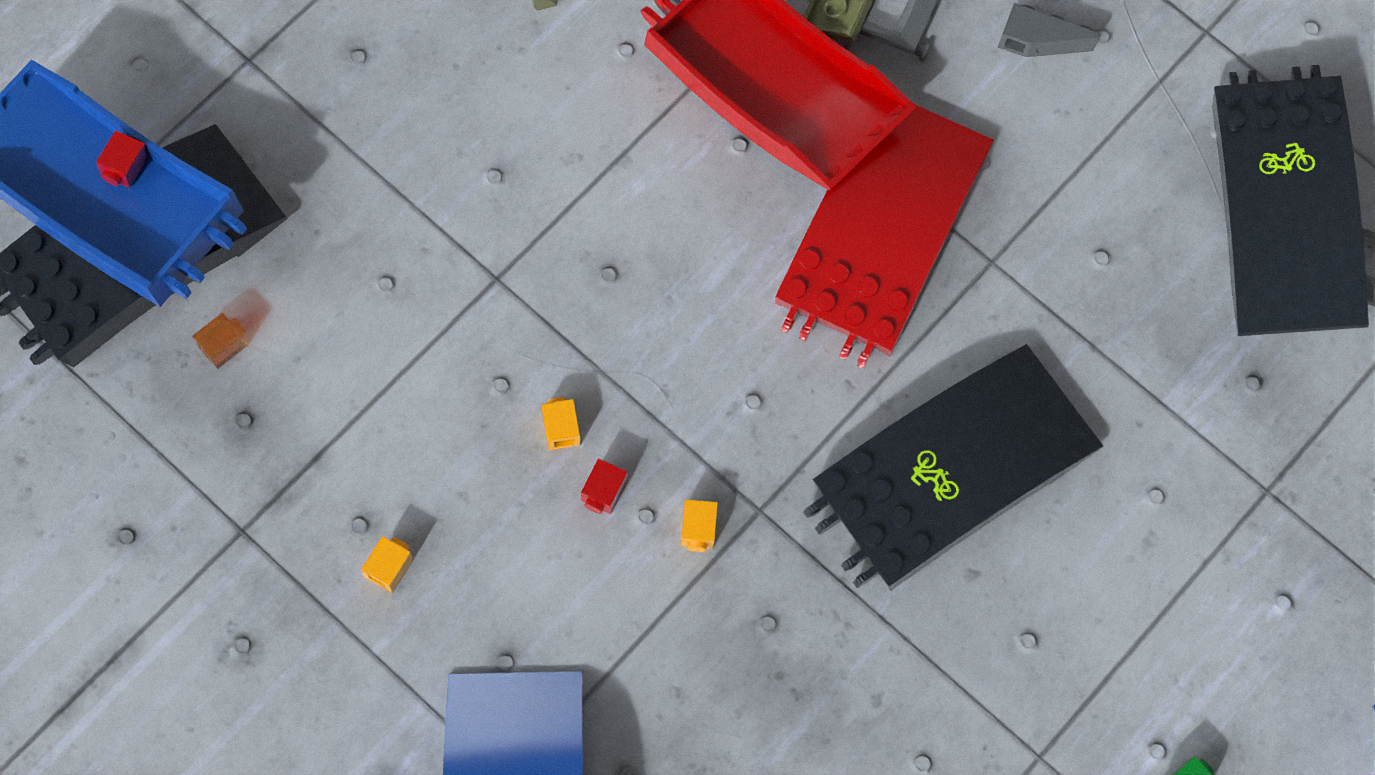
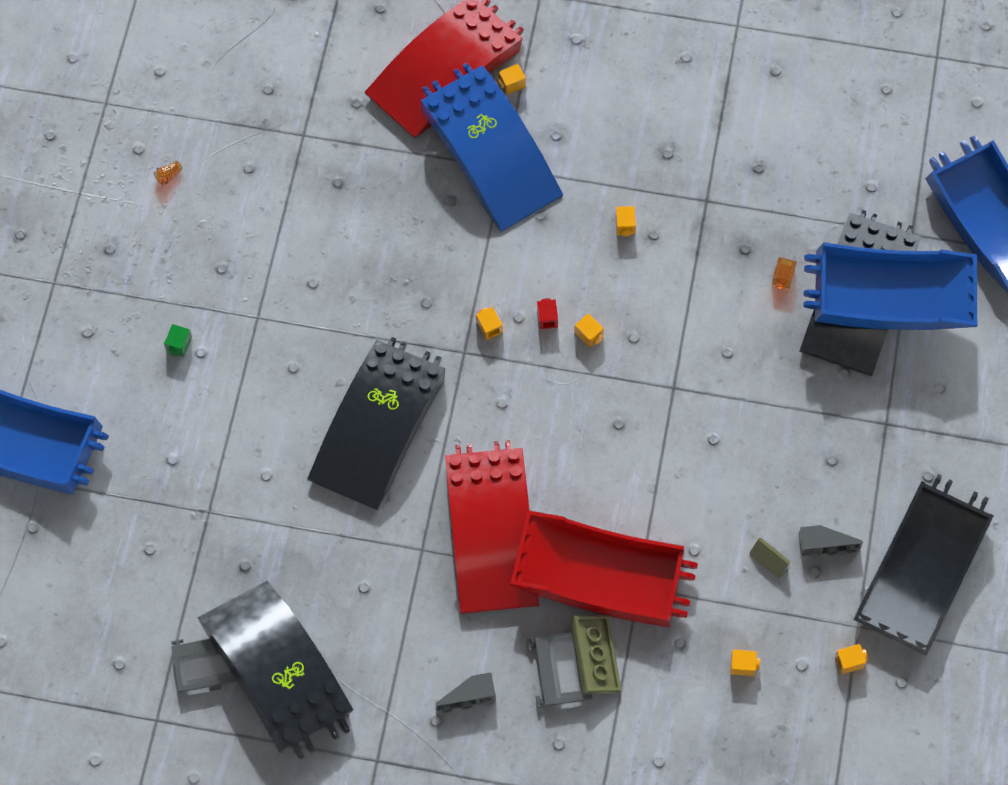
camera: 155 degrees right, 5 degrees down
red brick [96,130,149,188] -> none

